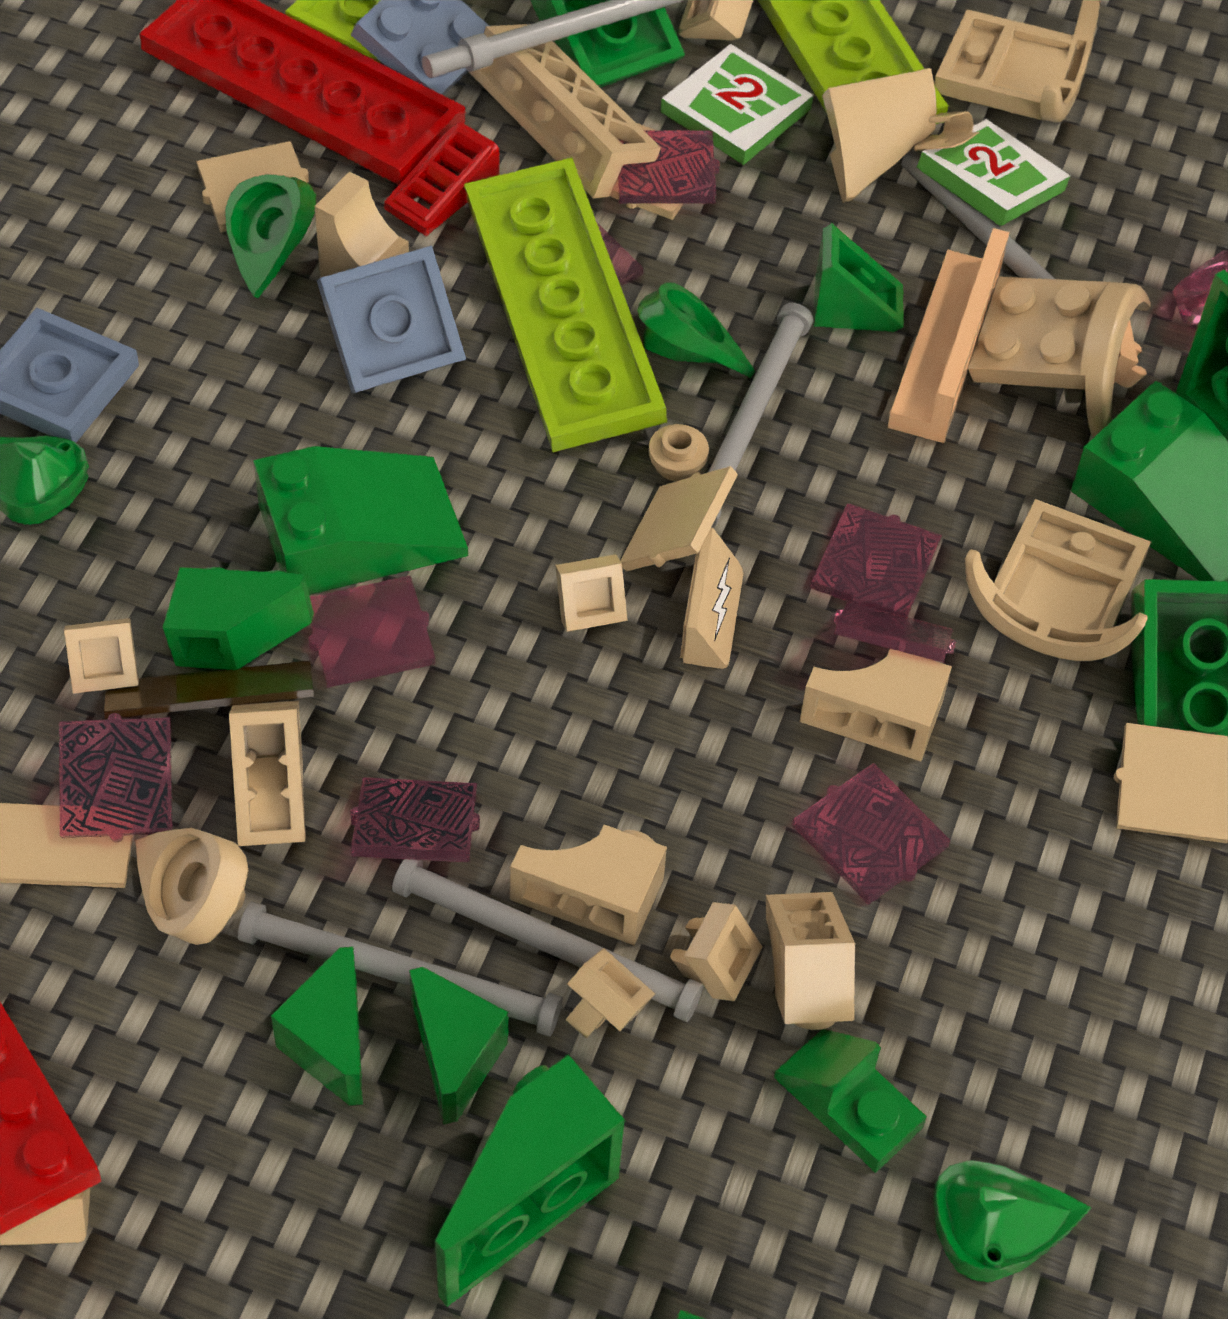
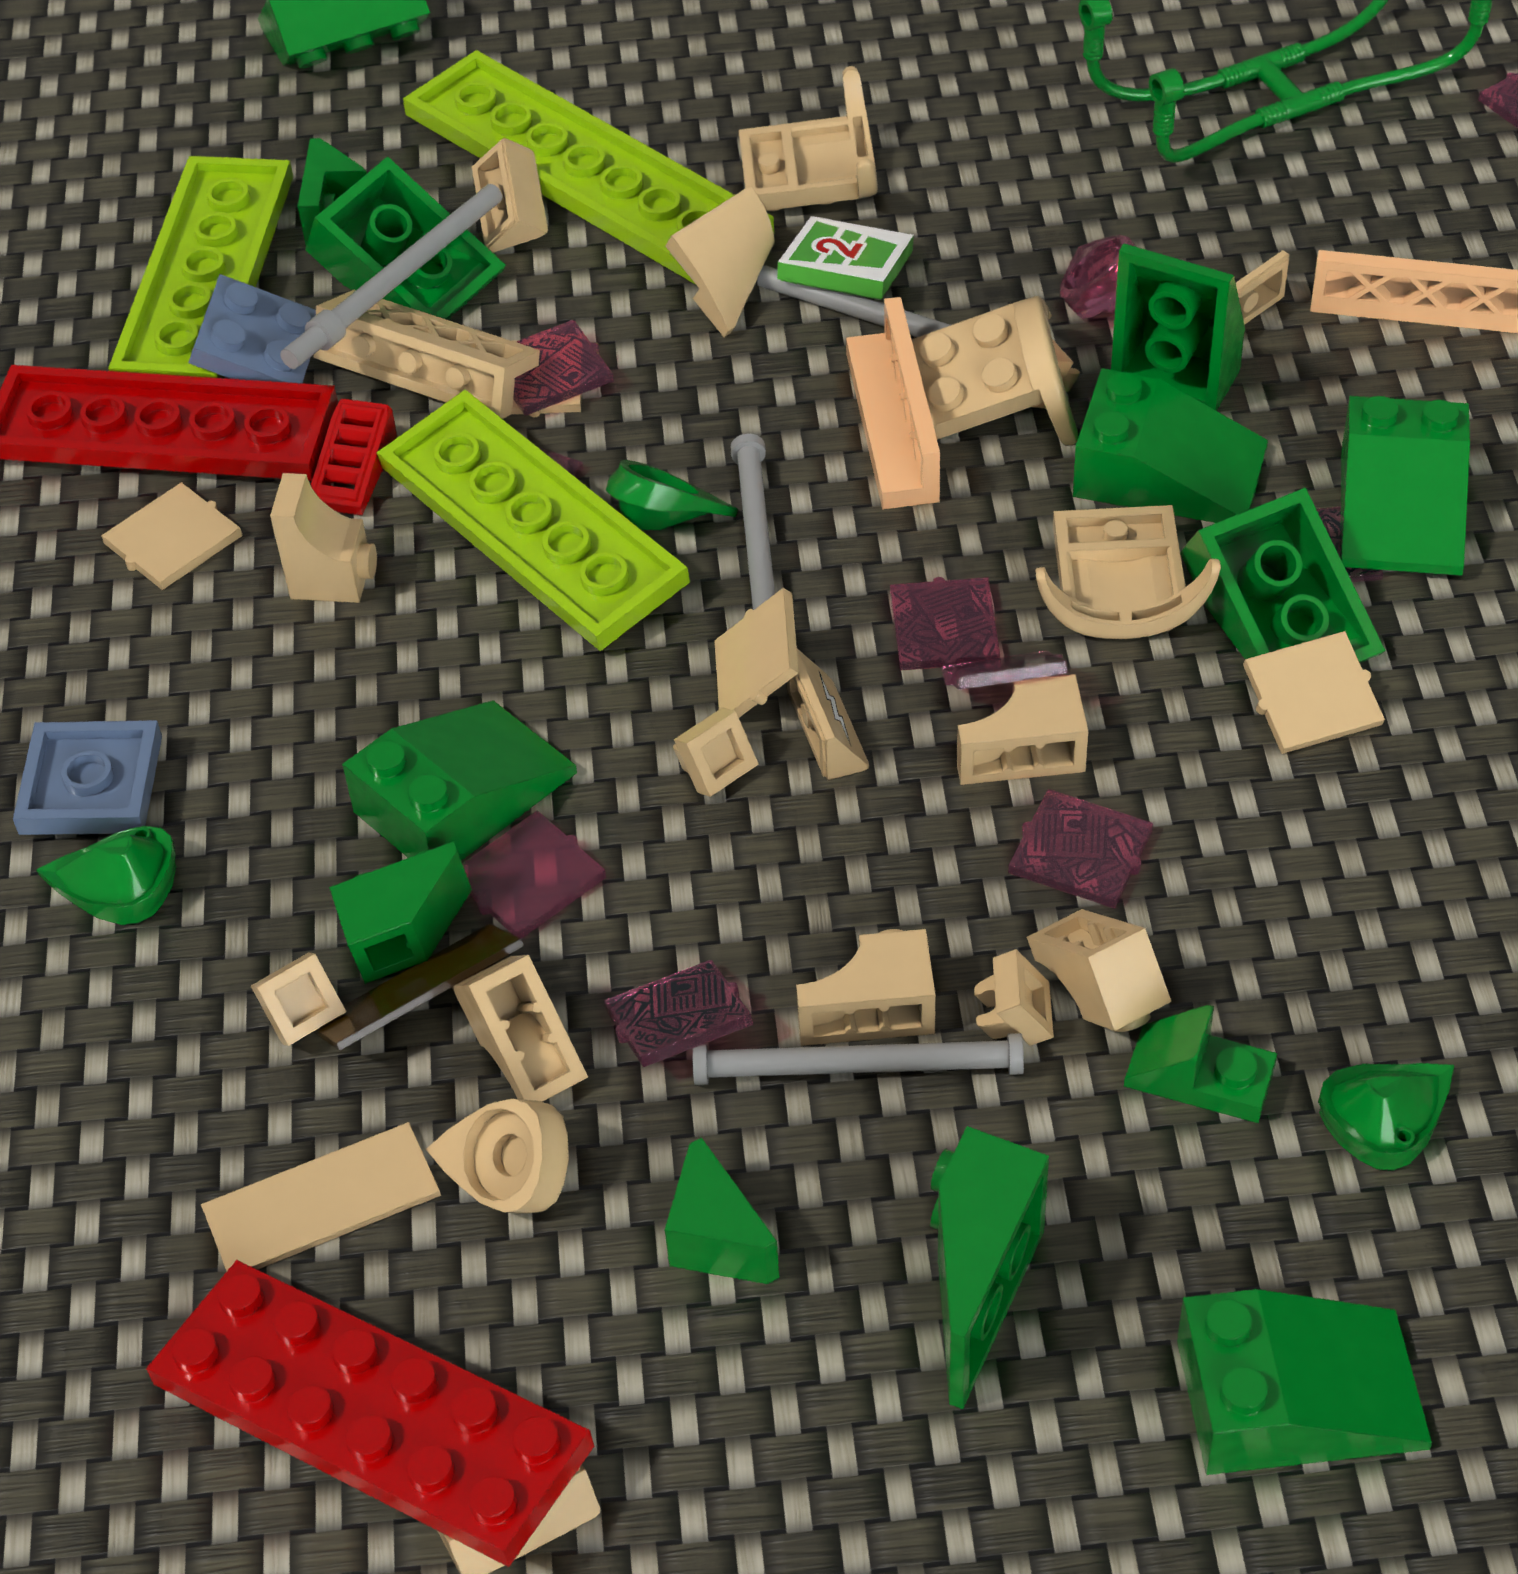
camera: 20 degrees left, 5 degrees down
clear pink piece [59,713,173,842] -> none
green piece [225,174,316,299] -> none
light grey bar [238,901,563,1037] -> none
sand blue plate [317,245,466,393] -> none
green slope [409,967,508,1125] -> none
tan tile [566,948,655,1039] -> none
tan plate [649,424,709,481] -> none
tile [661,44,813,165] -> none
green slope [814,223,904,332] -> none
tan piece [914,111,979,151] -> none

